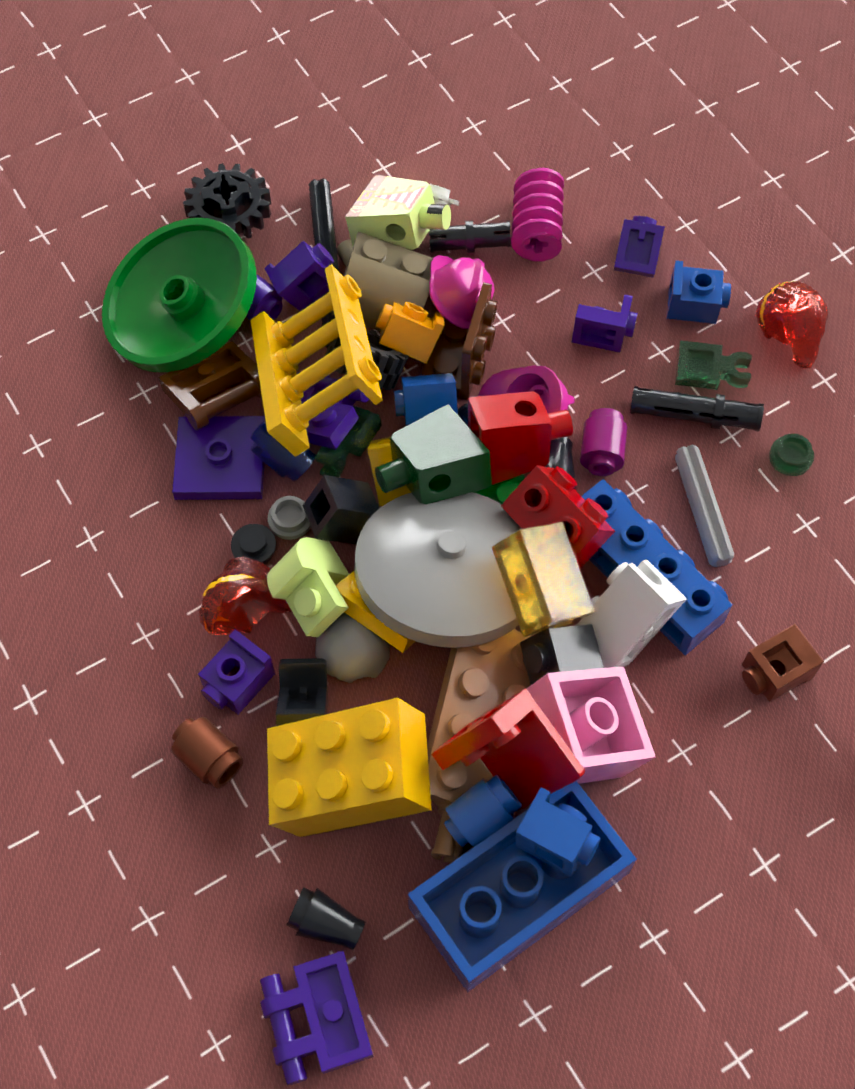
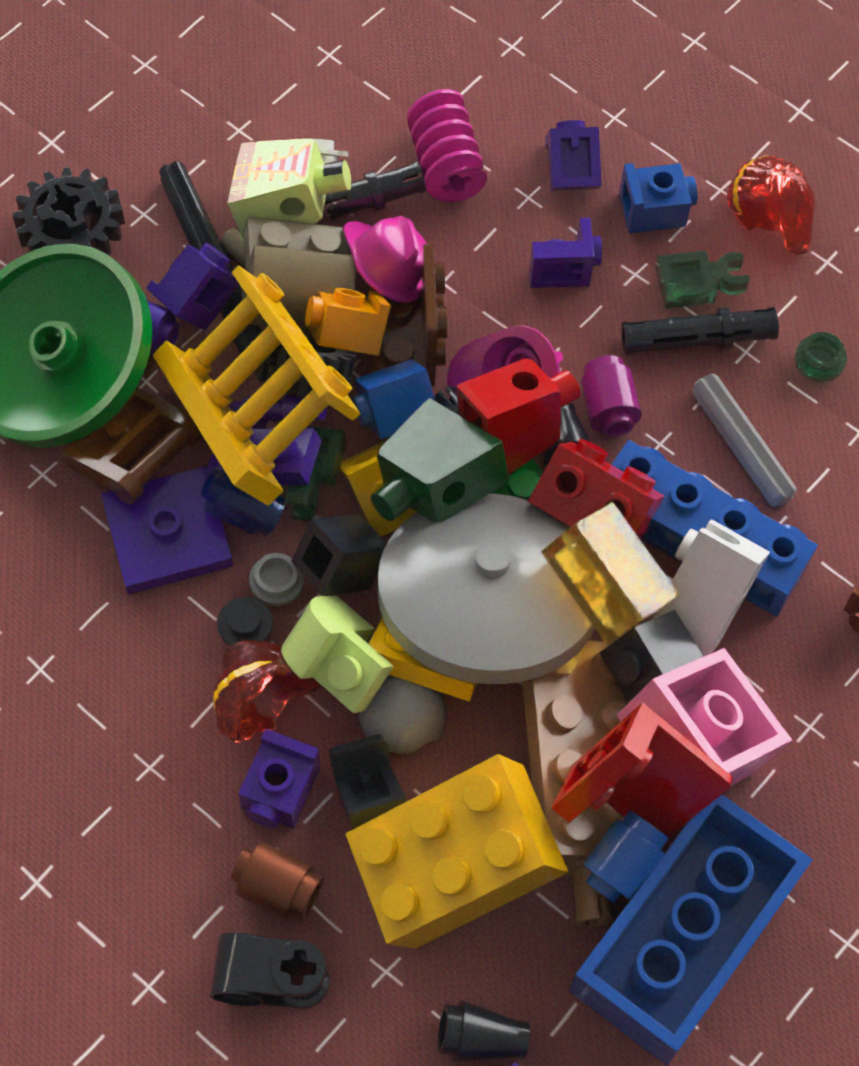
camera: 20 degrees left, 0 degrees up
blue brick [516,788,601,877] -> none
none -> black piece [210,932,330,1009]

